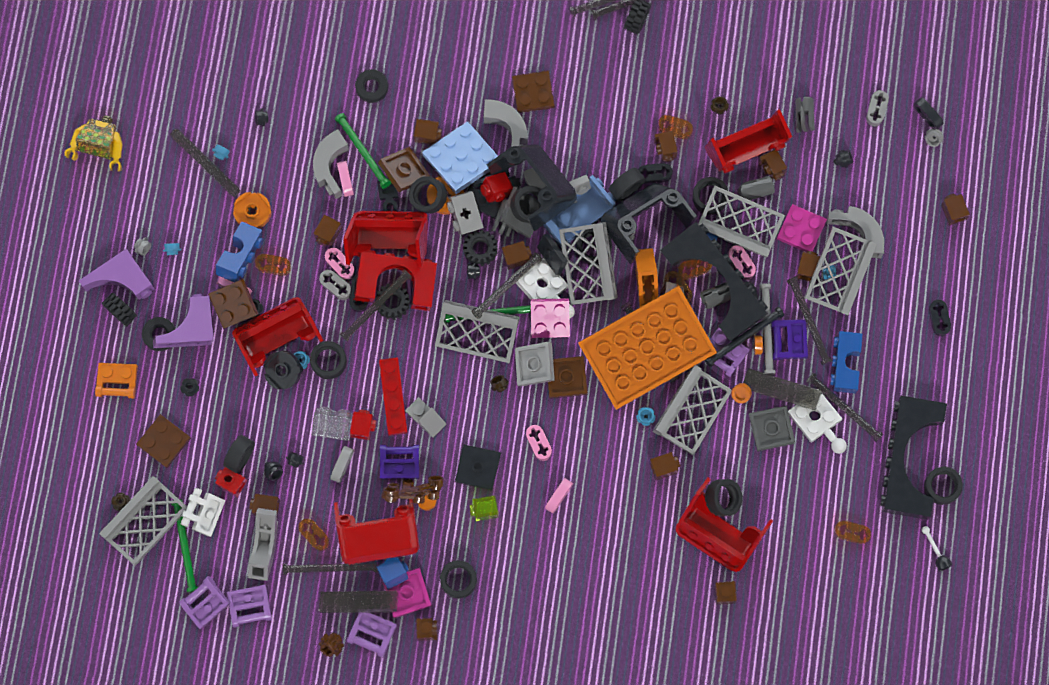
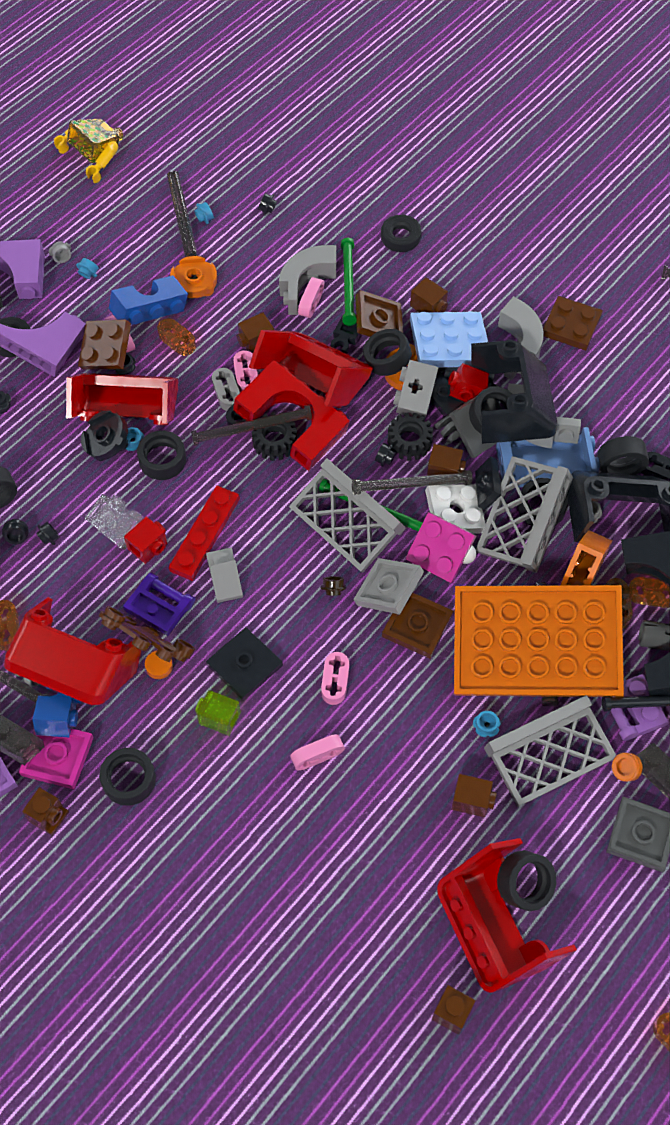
camera: 30 degrees right, 15 degrees down
light grey beam [331,446,354,483] -> none

